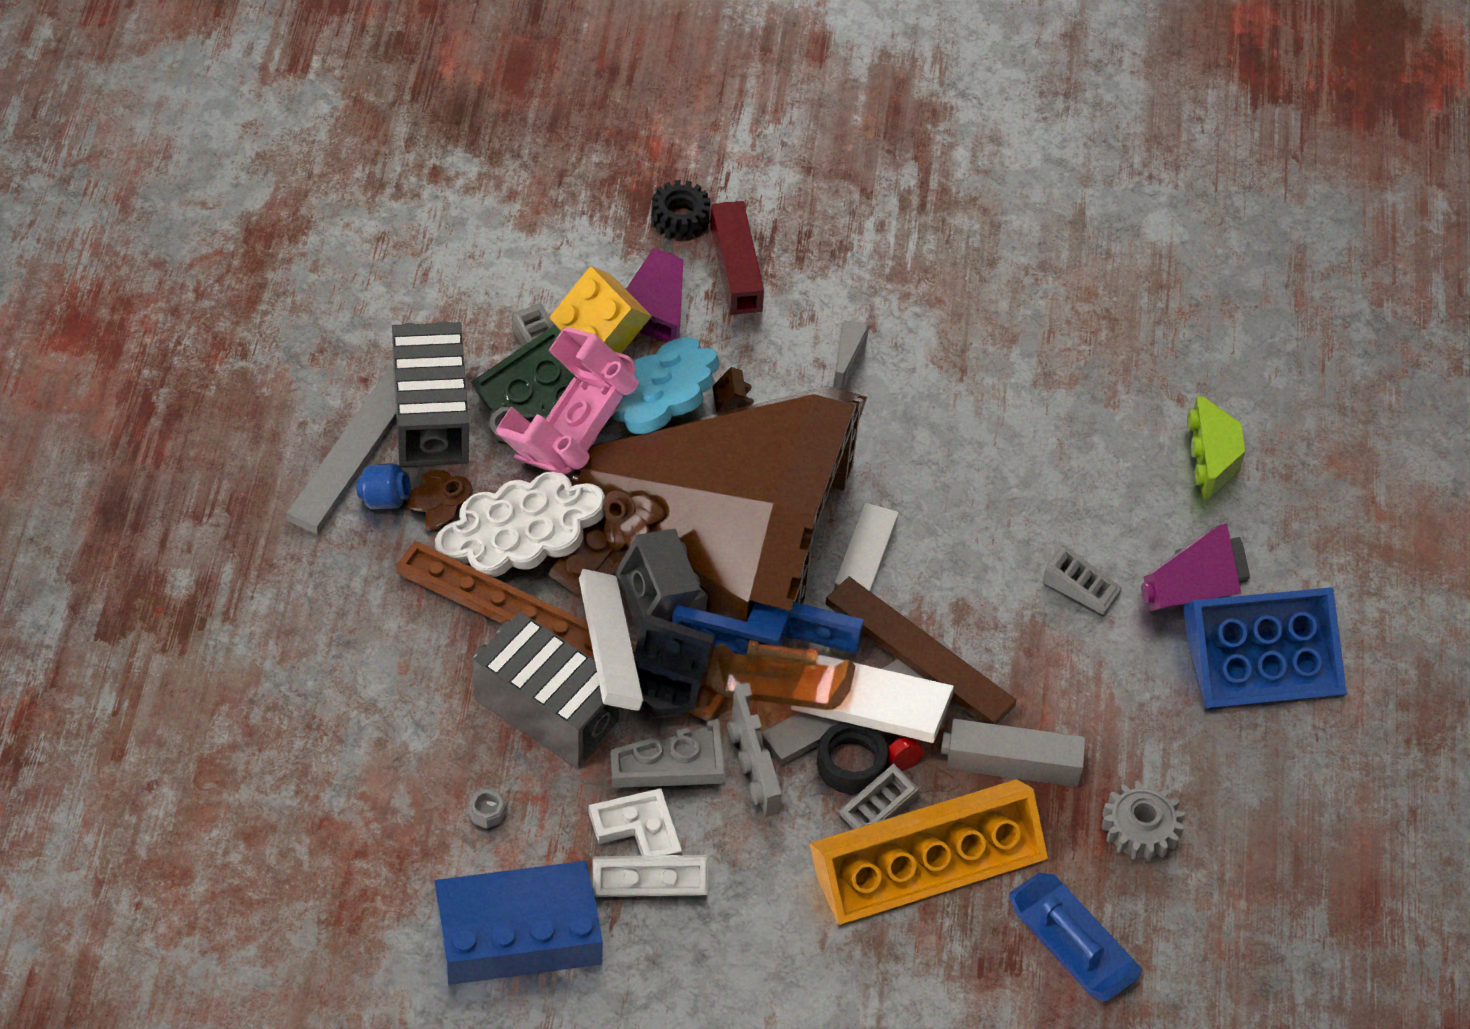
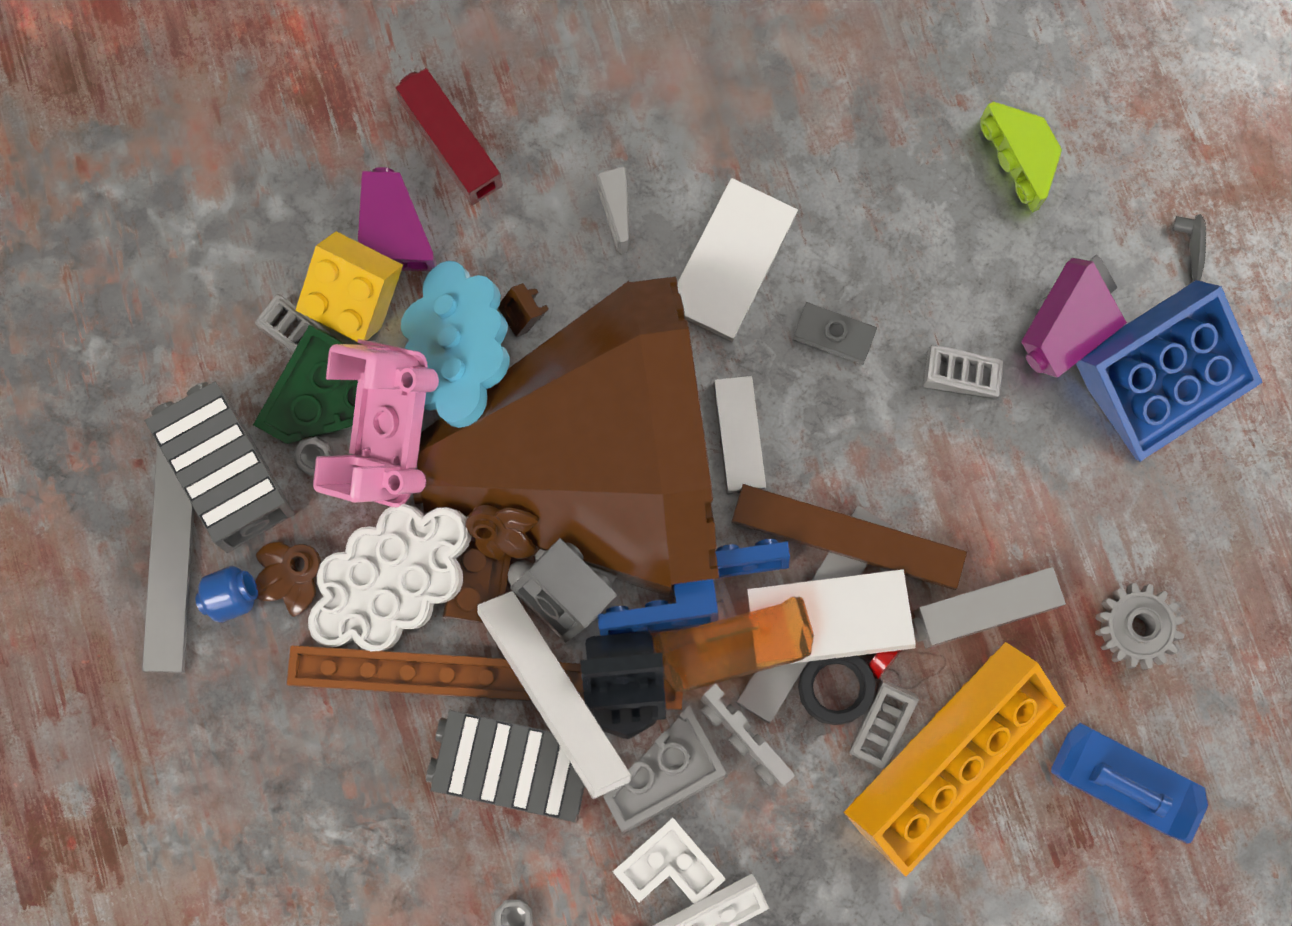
camera: 25 degrees left, 25 degrees up
black tyre [651,180,711,241] -> none
none -> white tile [677,178,798,342]
none -> dark grey plate [793,302,877,365]
none -> dark grey bar [1173,214,1206,281]

